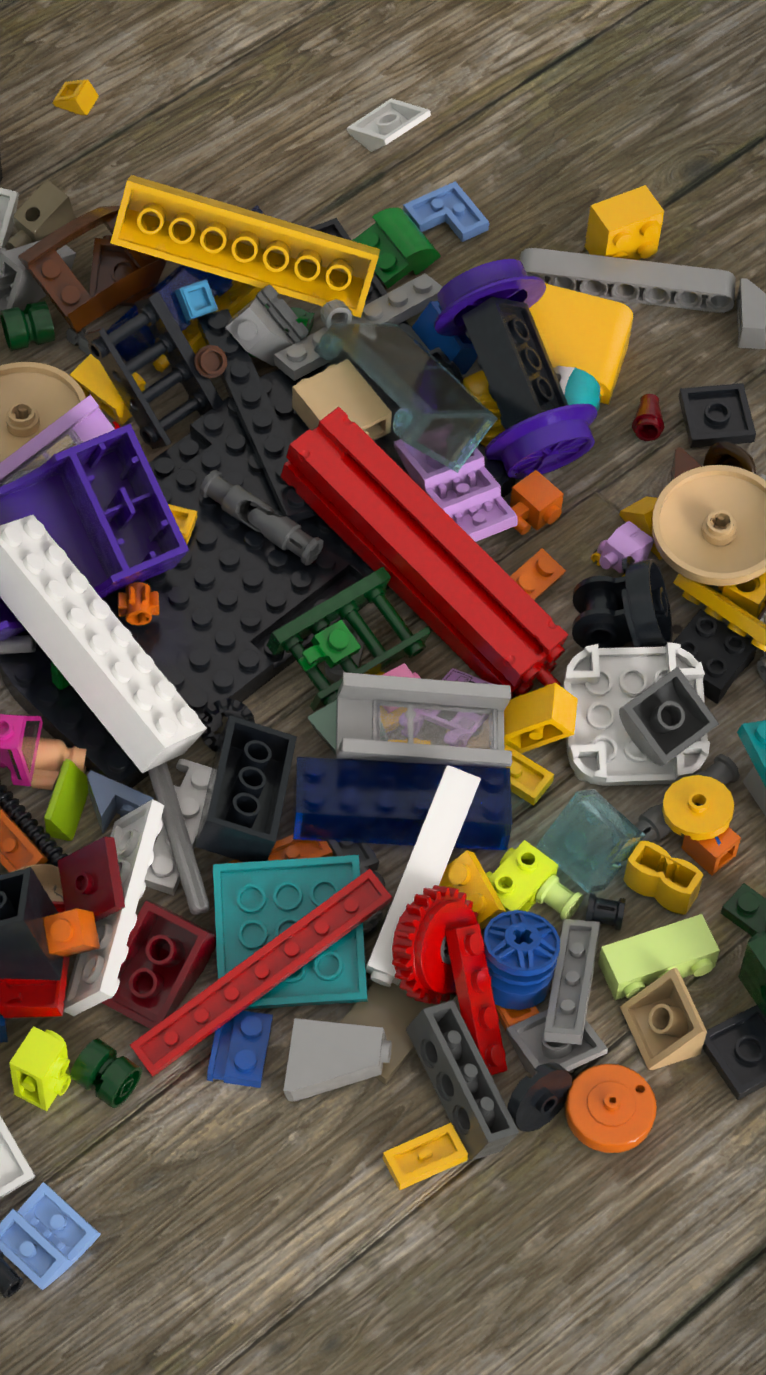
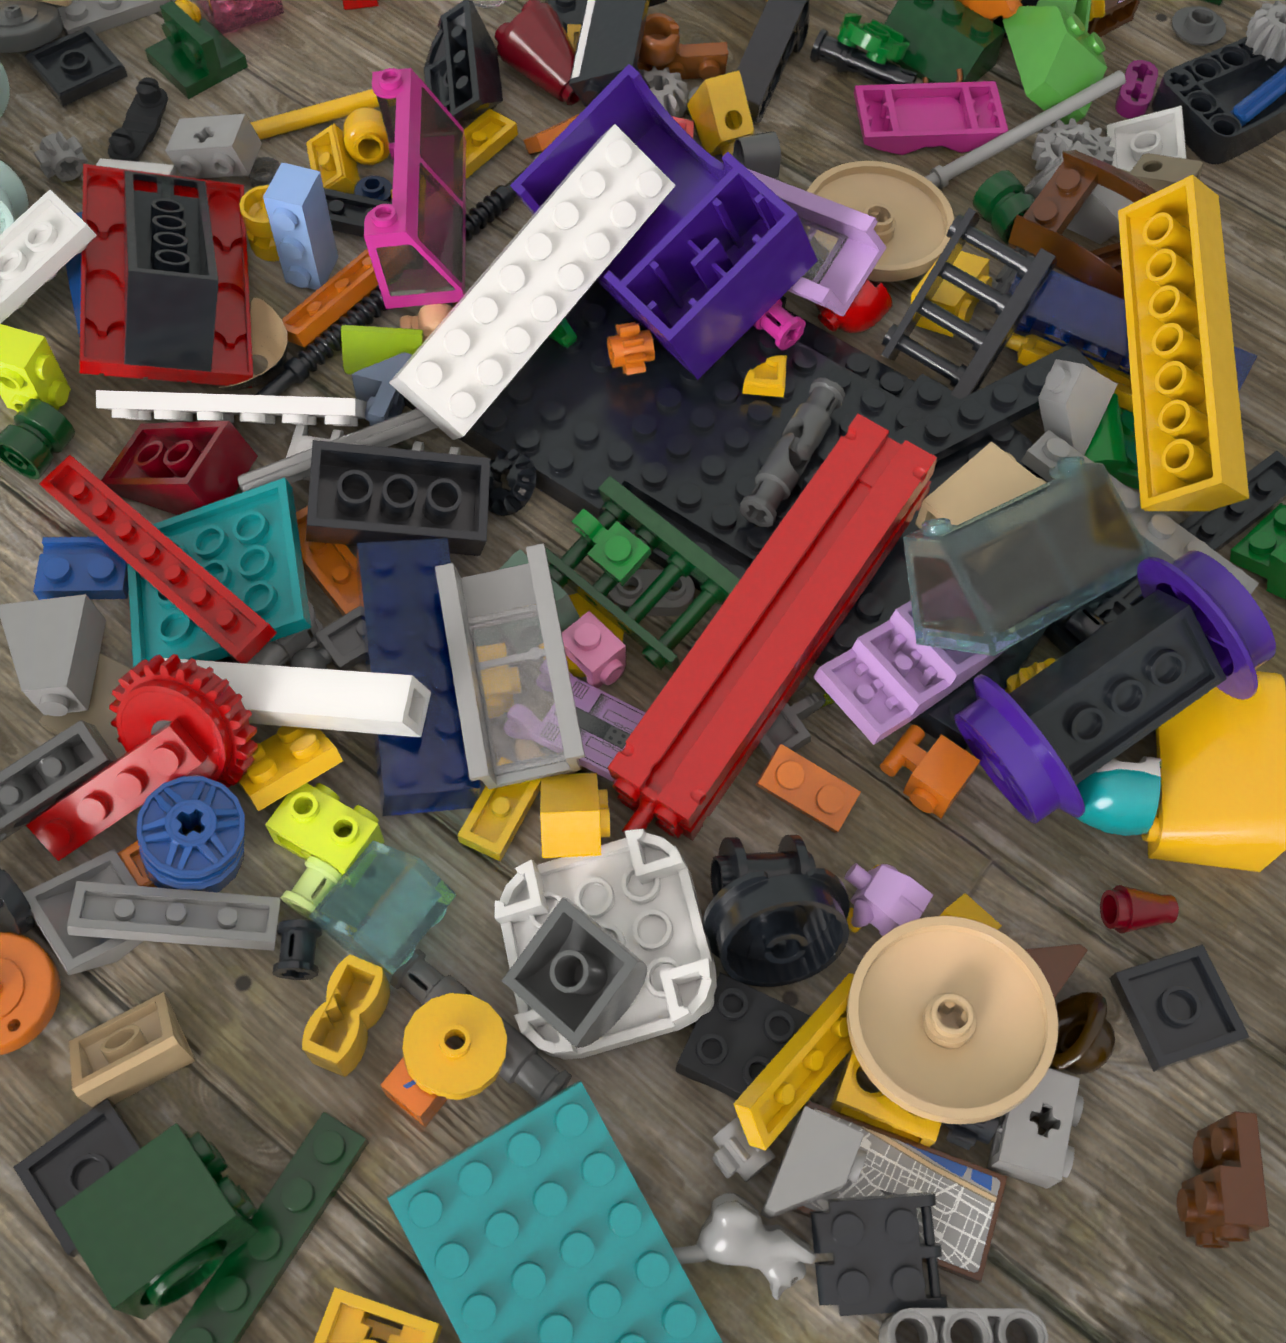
camera: 80 degrees right, 5 degrees up
orange brick [43,908,100,957] -> none
dark red plate [57,836,125,922] -> none
dark azure tile [175,279,218,321] -> none
reddish brown plate [194,345,227,378] -> none
dark grey axle [256,284,309,343] -> none
light grey axle [320,299,353,332] -> none
yellowish green brick [598,914,720,1000] -> none

